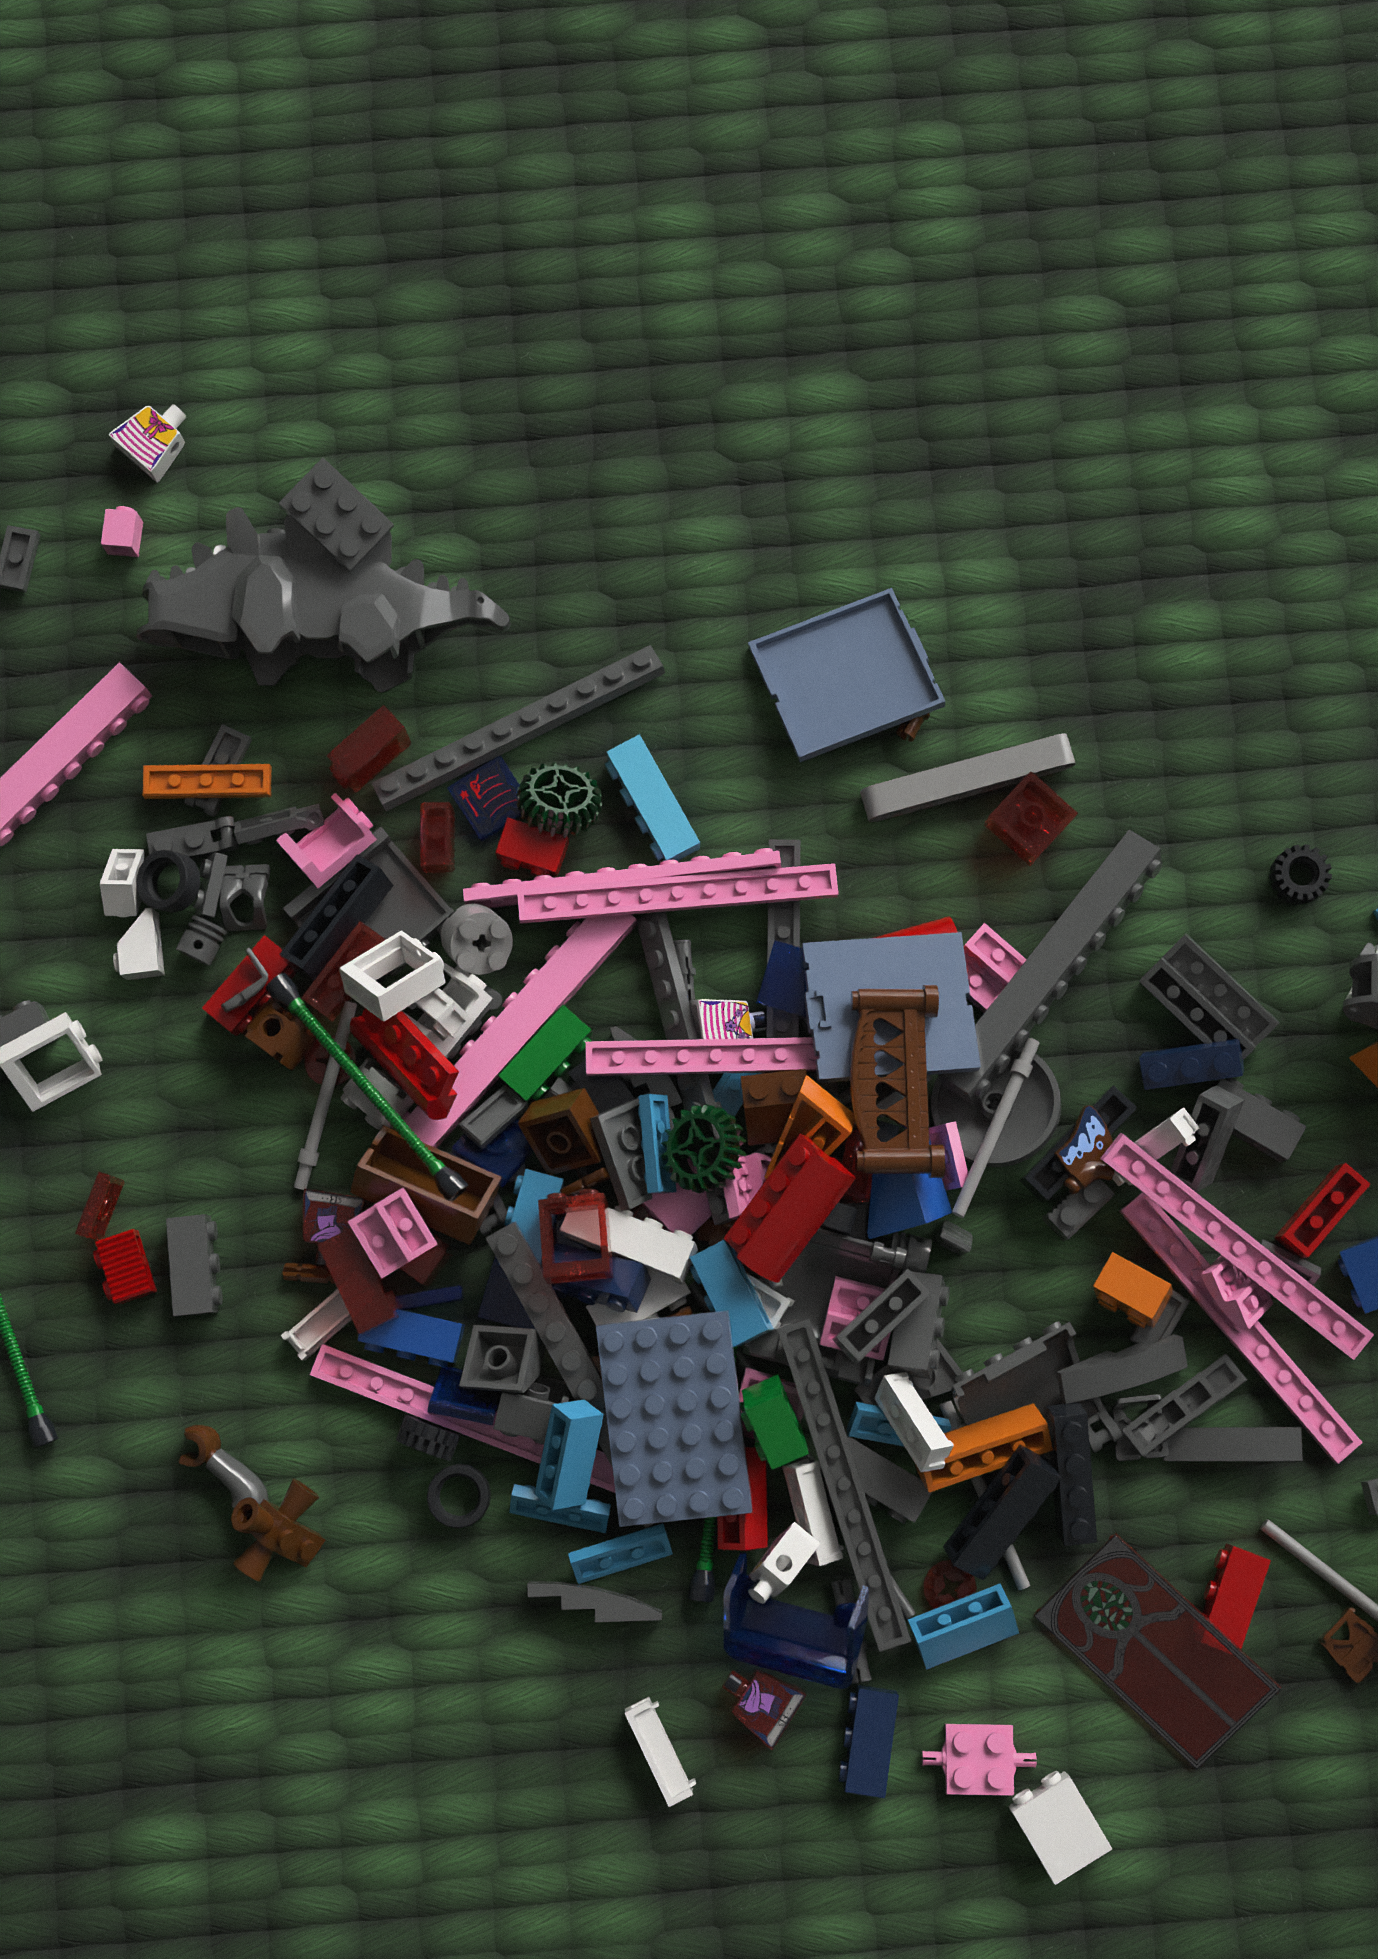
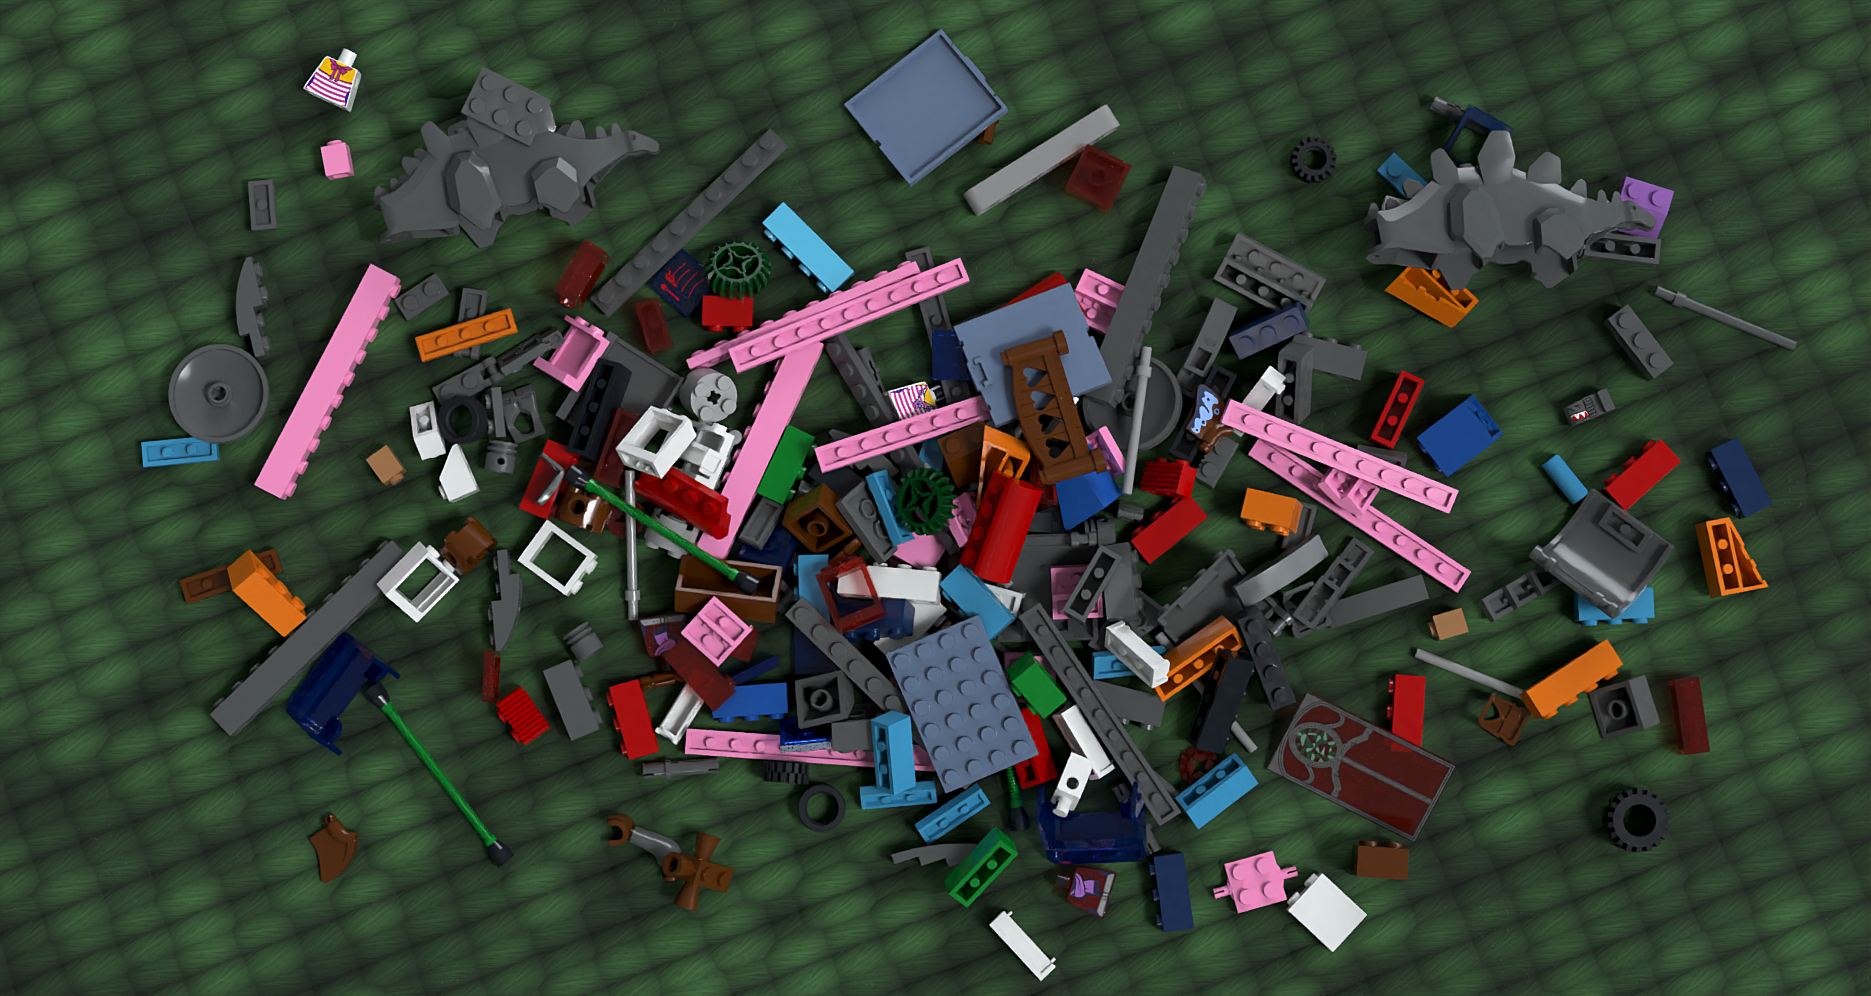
camera: 10 degrees left, 5 degrees up
none -> medium nougat brick [366,445,407,486]
none -> dark grey plate [394,273,451,322]
none -> reddish brown brick [439,516,498,576]
none -> dark grey slope [488,550,523,652]
none -> white window [518,520,598,596]
none -> dark grey piece [563,622,604,663]
none -> red brick [607,679,660,760]
none -> dark grey pin [643,757,719,779]
none -> green brick [944,827,1018,908]
none -> red brick [1129,497,1207,565]
none -> red brick [1140,458,1197,499]
none -> dark grey slope [1176,297,1238,399]
none -> reddish brown brick [1351,840,1409,880]
none -> medium nougat brick [1427,608,1469,641]

